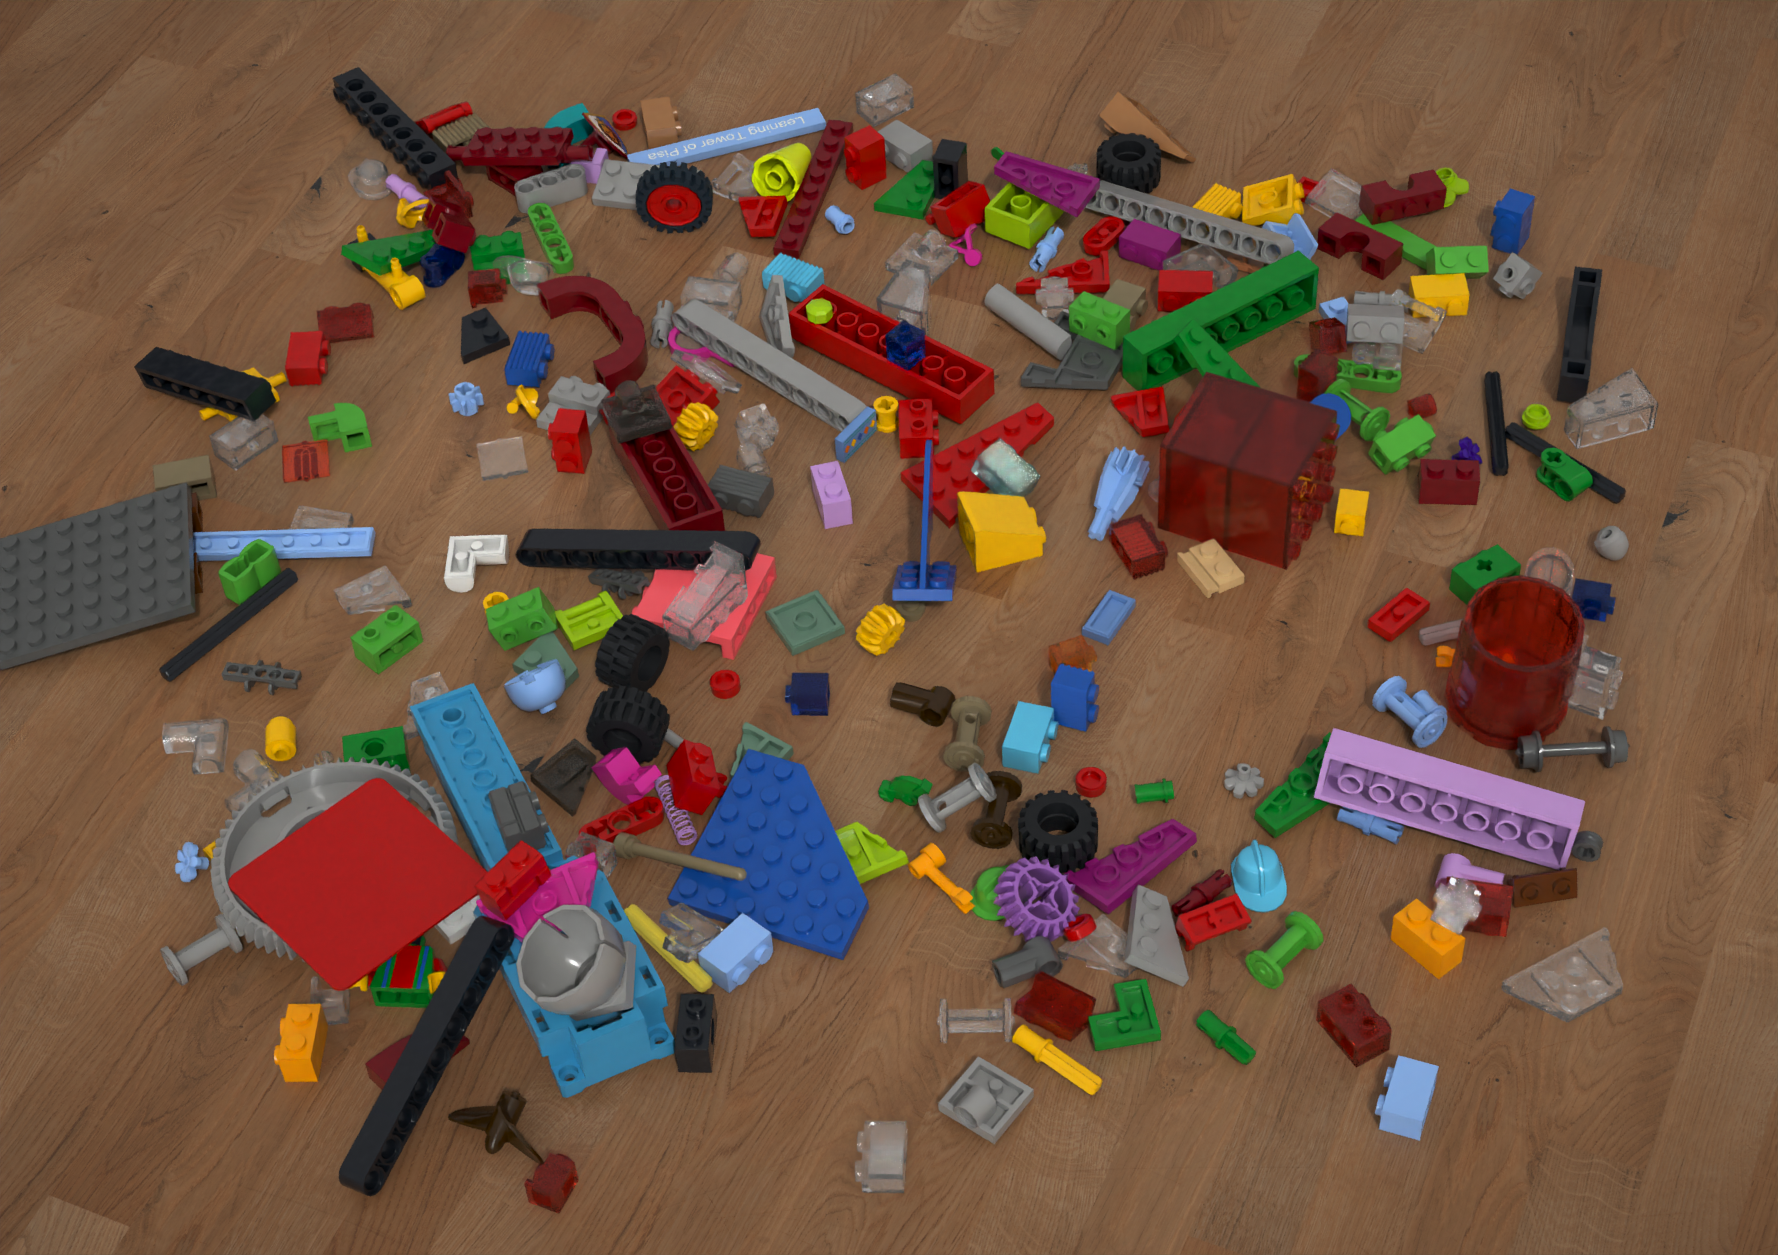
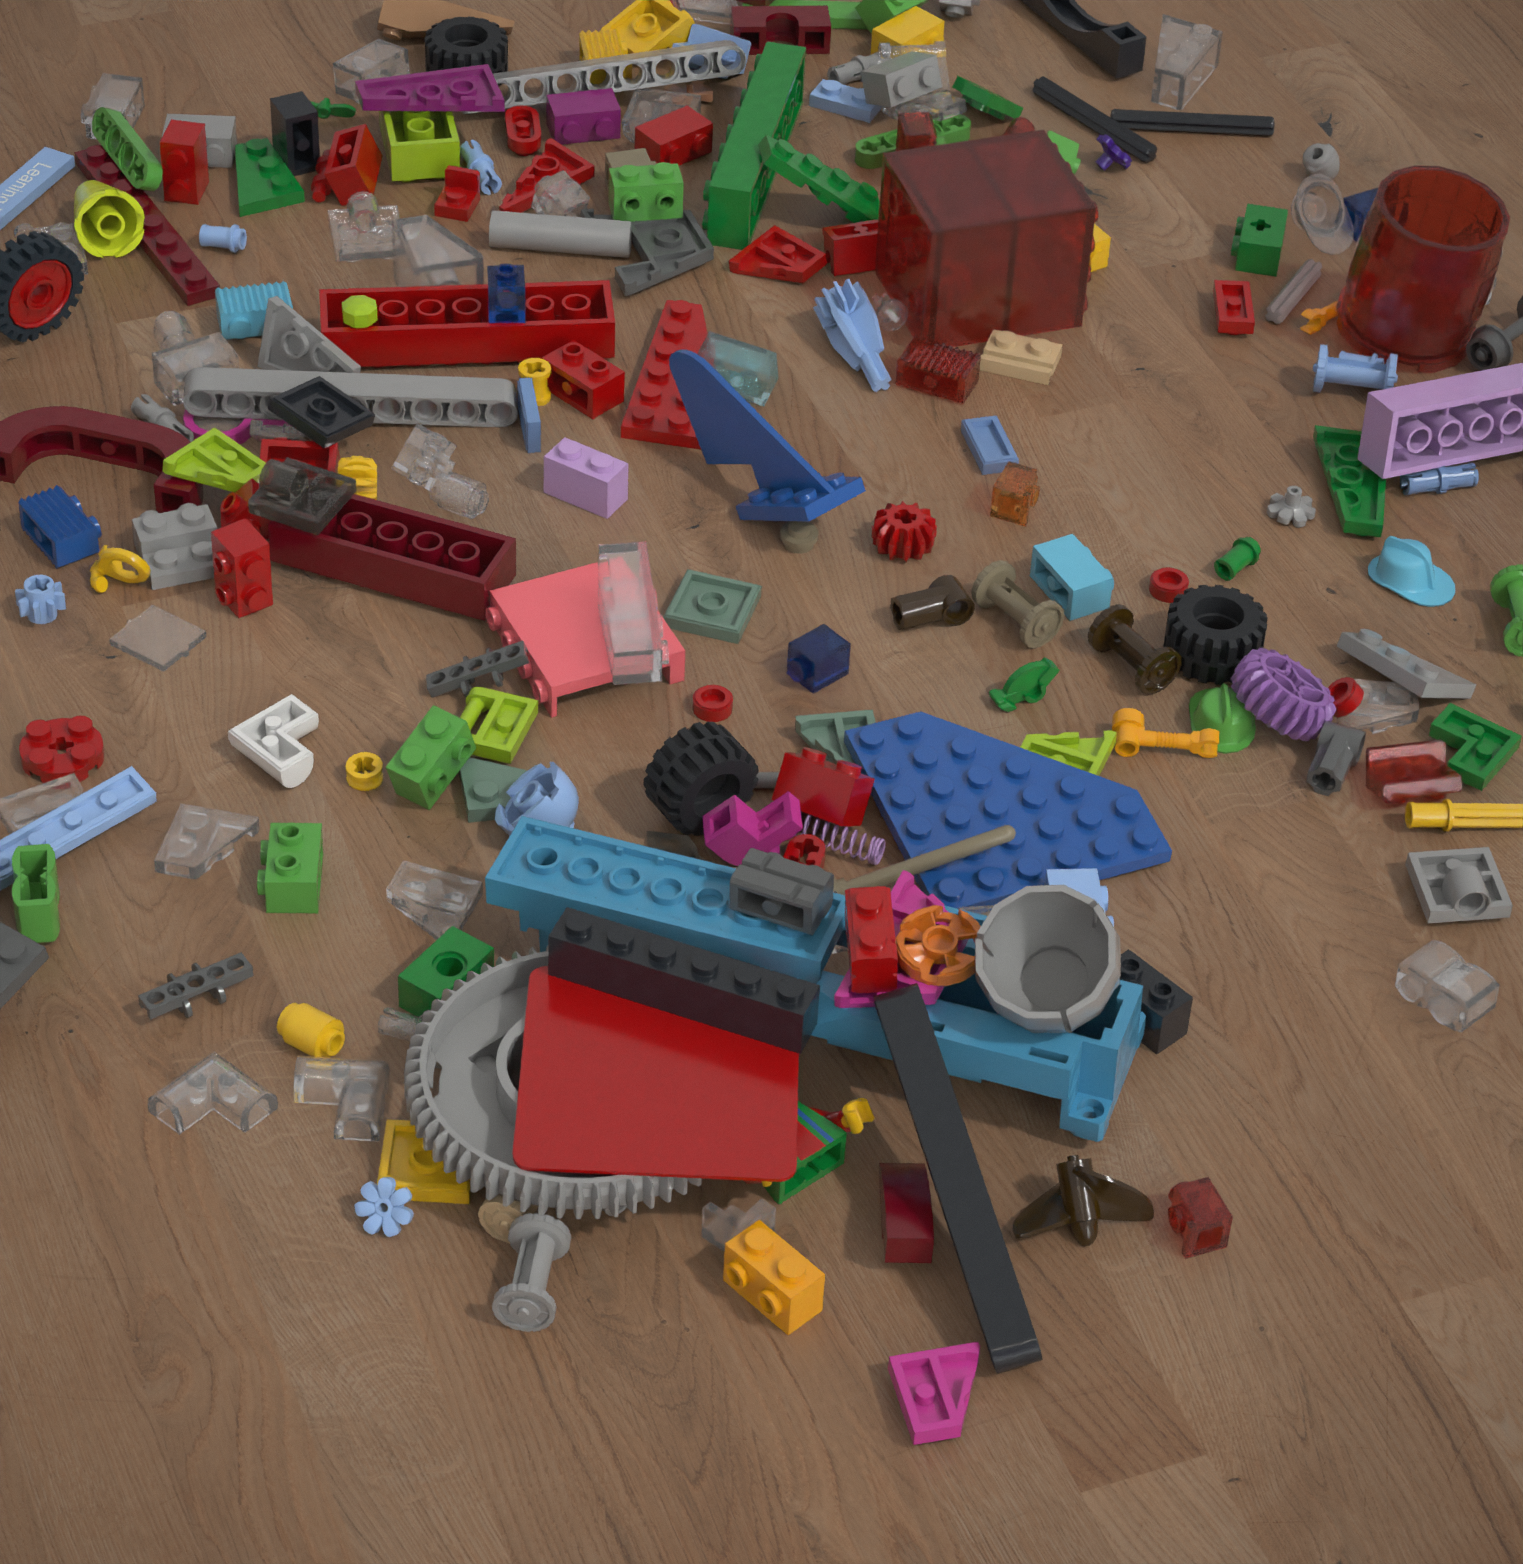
camera: 50 degrees left, 5 degrees down
black axle [159,568,298,682] -> none
black beam [516,528,761,571] -> none
black tyre [595,614,670,692] -> none
dark grey brick [708,465,774,518] -> none
red wing [738,195,788,238] -> none
yellow gear [856,603,905,656] -> none
light grey hose [918,763,997,833] -> none
clear hose [937,998,1015,1043] -> none
dark pink piece [947,223,982,266] -> none
yellow slope [957,491,1046,572] -> none
blue brick [1051,663,1099,732] -> none
magenta wing [1062,819,1197,915] -> none
dark red pin [1172,869,1232,917] -> none
red hinge [1175,893,1252,952] -> none
clear red brick [1309,317,1347,356] -> none
dark red brick [1417,459,1480,505] -> none
lime plate [1522,404,1551,430] -> none
green piece [1536,448,1593,501] -> none
none -> red plate [19,715,104,786]
none -> bright green beam [92,107,163,192]
none -> lime wing [162,427,271,493]
none -> black plate [268,376,375,448]
none -> clear brick [333,39,410,104]
none -> red bracket [434,165,480,222]
none -> black brick [548,907,820,1054]
none -> red gear [871,501,937,562]
none -> dark pink wing [888,1342,980,1445]
none -> orange piece [895,905,981,986]
none -> green plate [952,75,1023,120]

